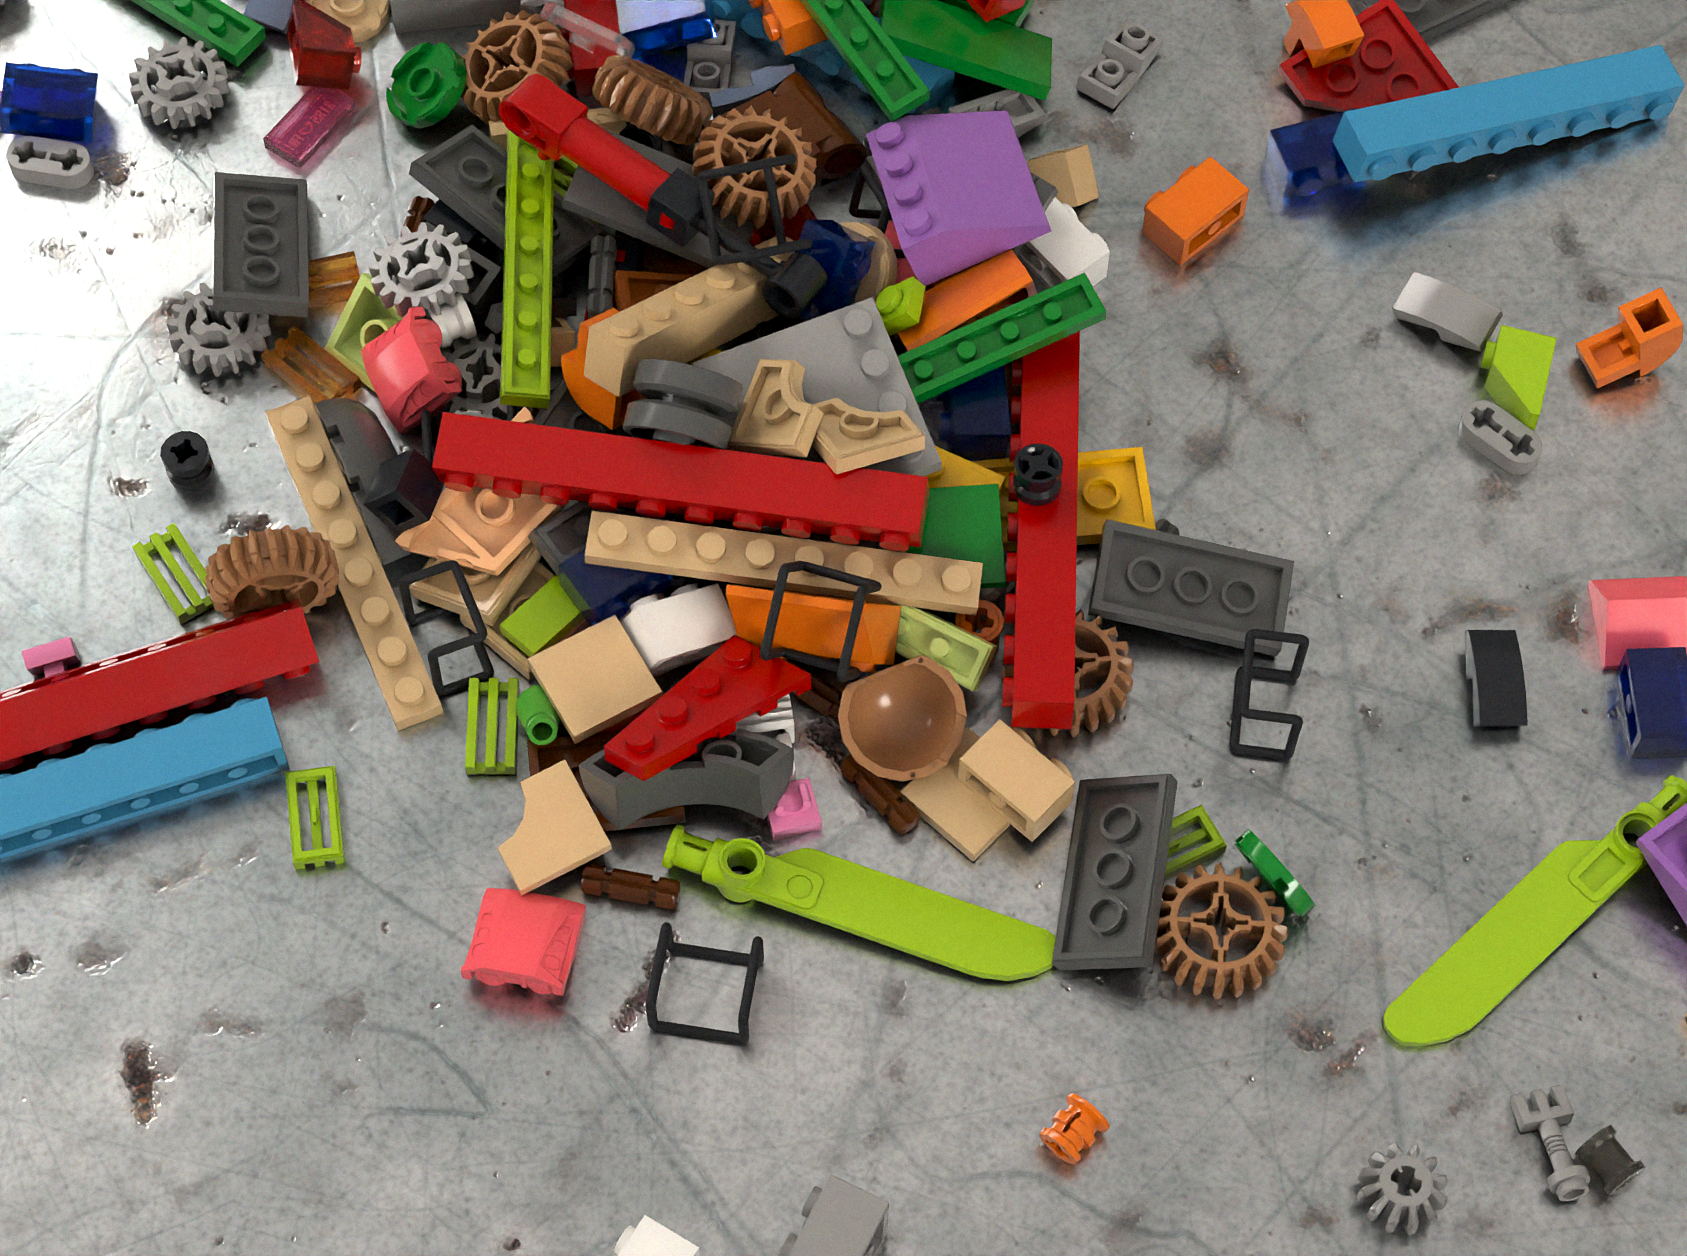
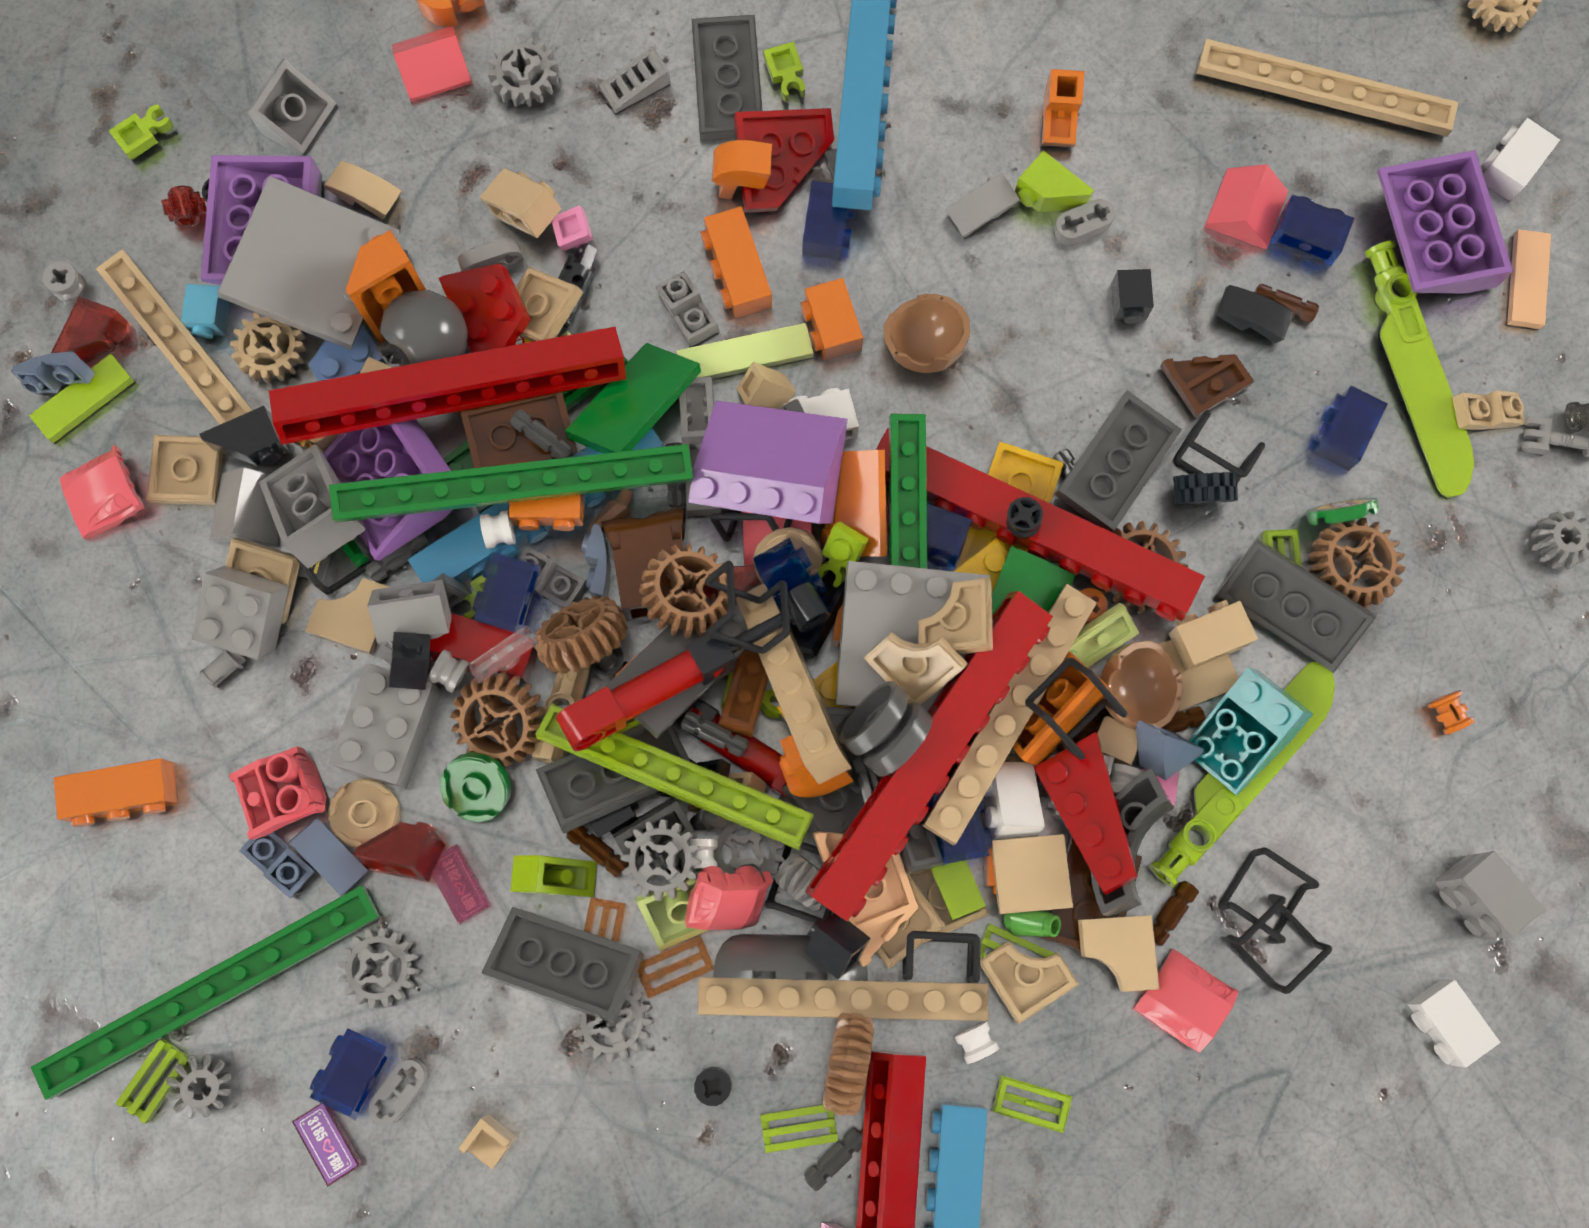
camera: 65 degrees left, 15 degrees up
none -> tan panel [458,1115,517,1170]
none -> lime slope [510,855,597,897]
none -> medium nougat bar [588,489,634,531]
none -> yellowish green tile [676,323,814,379]
none -> orange brick [700,206,772,319]
none -> lime plate [763,41,805,102]
none -> dark grey axle [804,1128,863,1191]
none -> medium nougat cylinder [884,294,970,373]
none -> white wheel [954,1021,1000,1064]
none -> tan tile [980,941,1079,1024]
none -> tan panel [1097,716,1138,766]
none -> black brick [1111,269,1154,324]
none -> sand blue slope [1136,720,1204,780]
none -> reddish brown wing [1160,354,1254,418]
none -> black wheel [1173,472,1238,505]
none -> teal slope [1189,667,1313,795]
none -> black piece [1226,894,1332,994]
none -> reddish brown axle [1254,283,1319,322]
none -> clear blue brick [1312,386,1388,471]
none -> tan slope [1452,390,1525,430]

